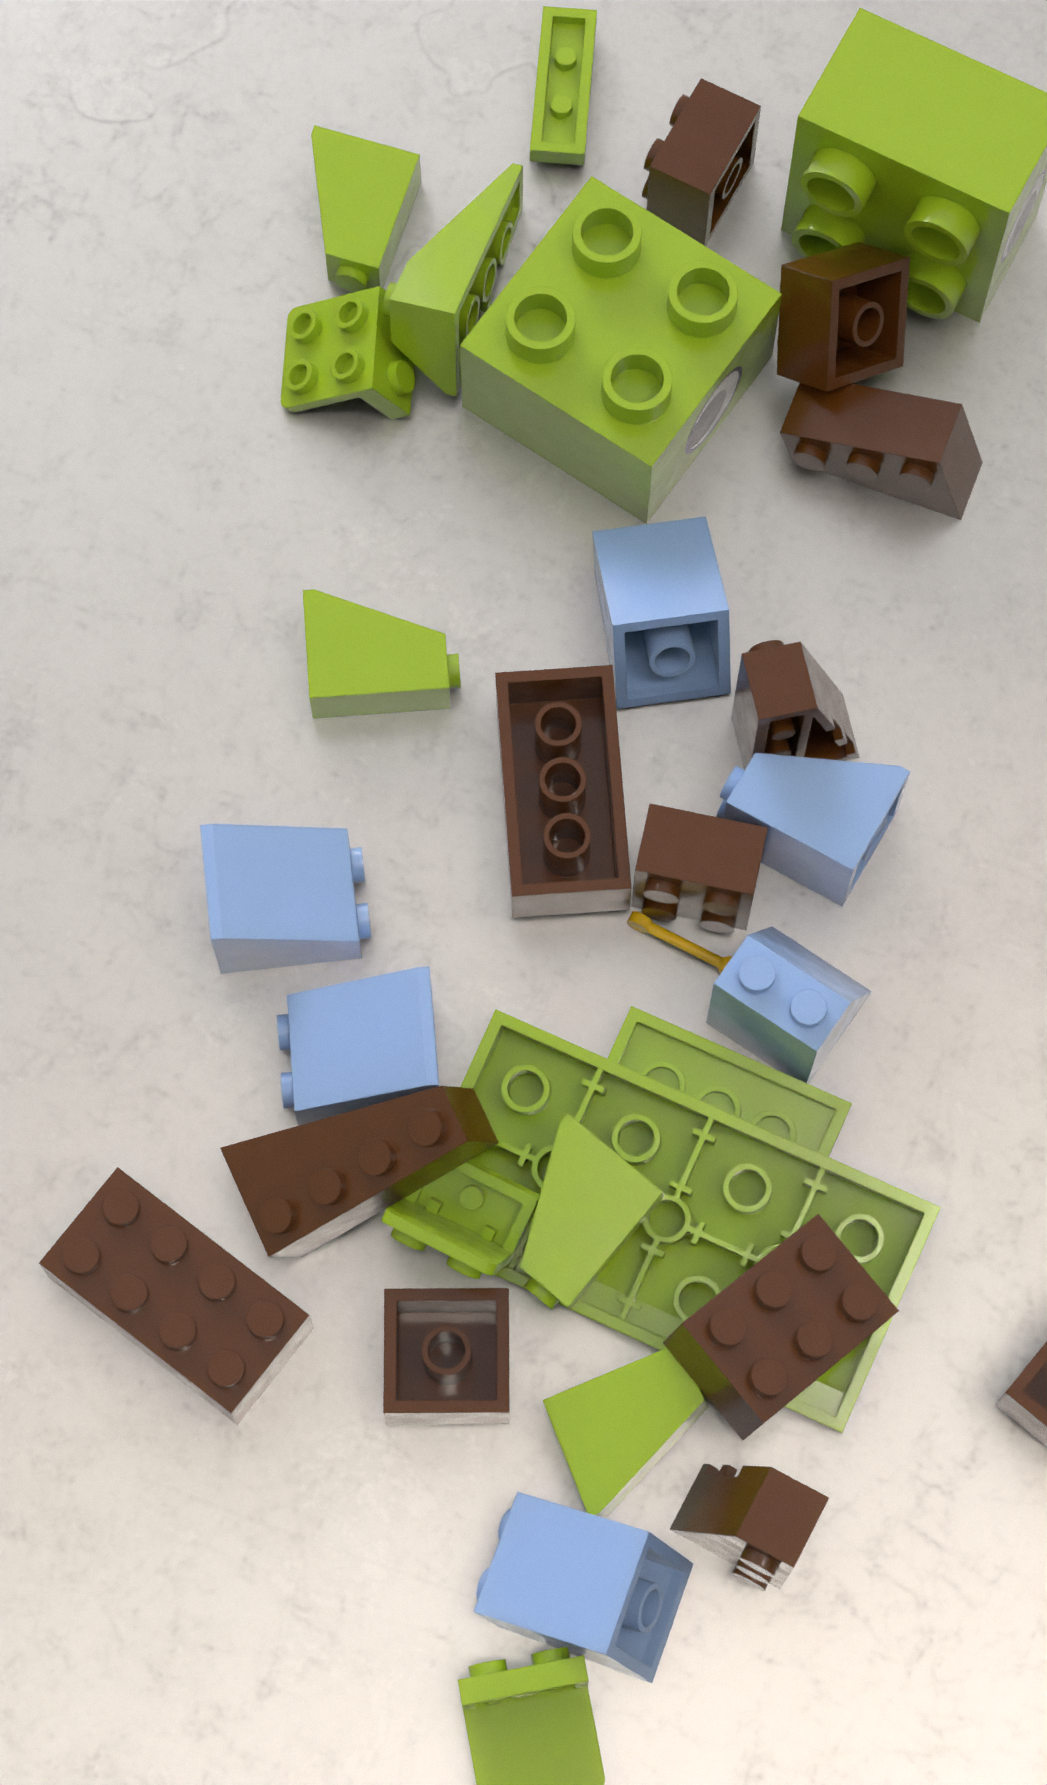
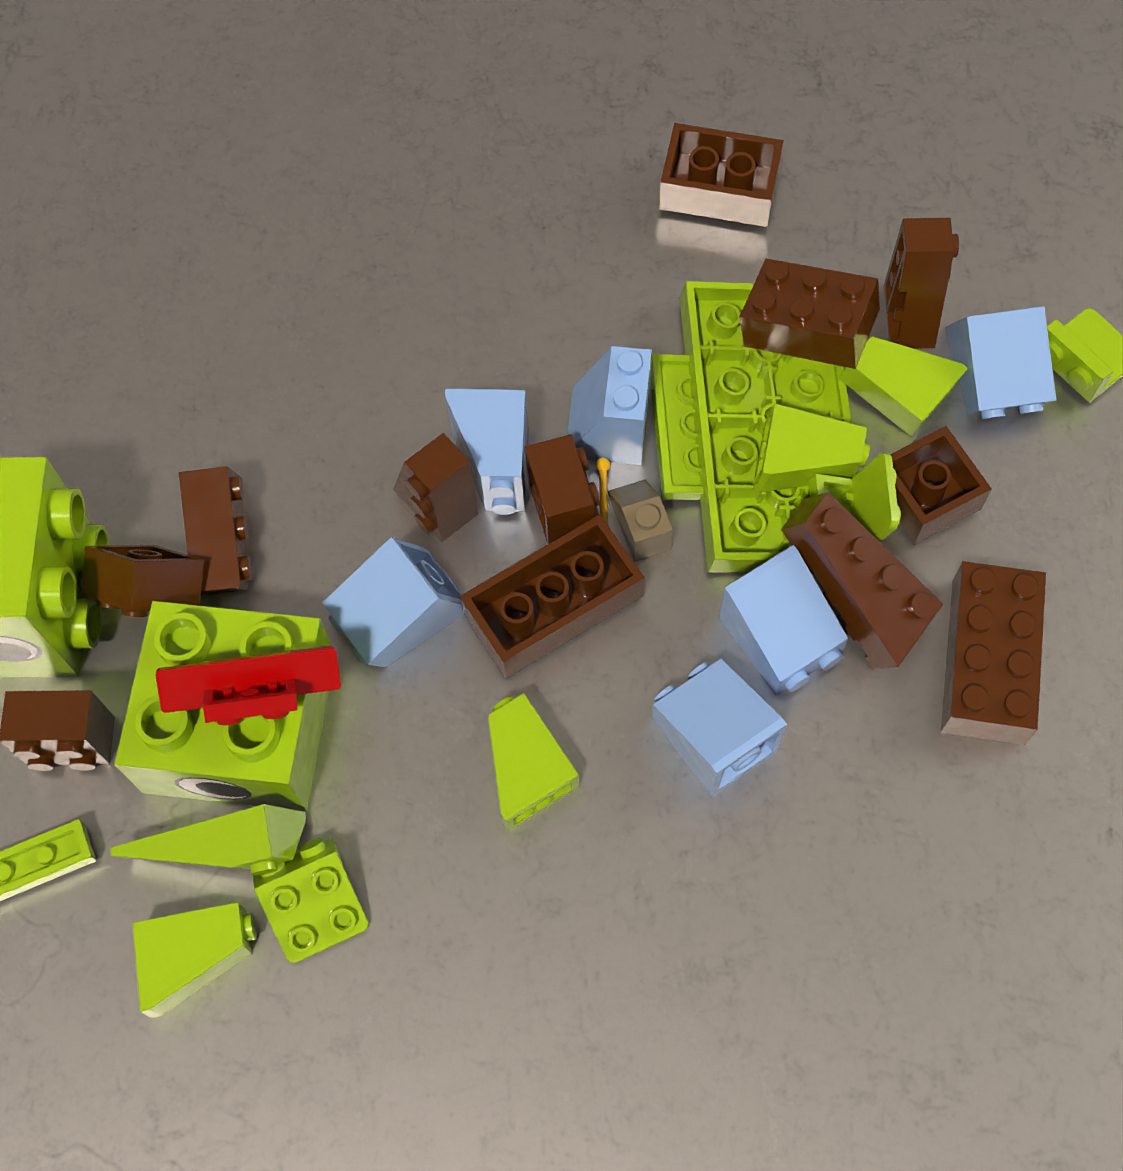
camera: 115 degrees left, 5 degrees down
none -> red bracket [155,645,341,725]
none -> dark tan slope [608,479,673,562]

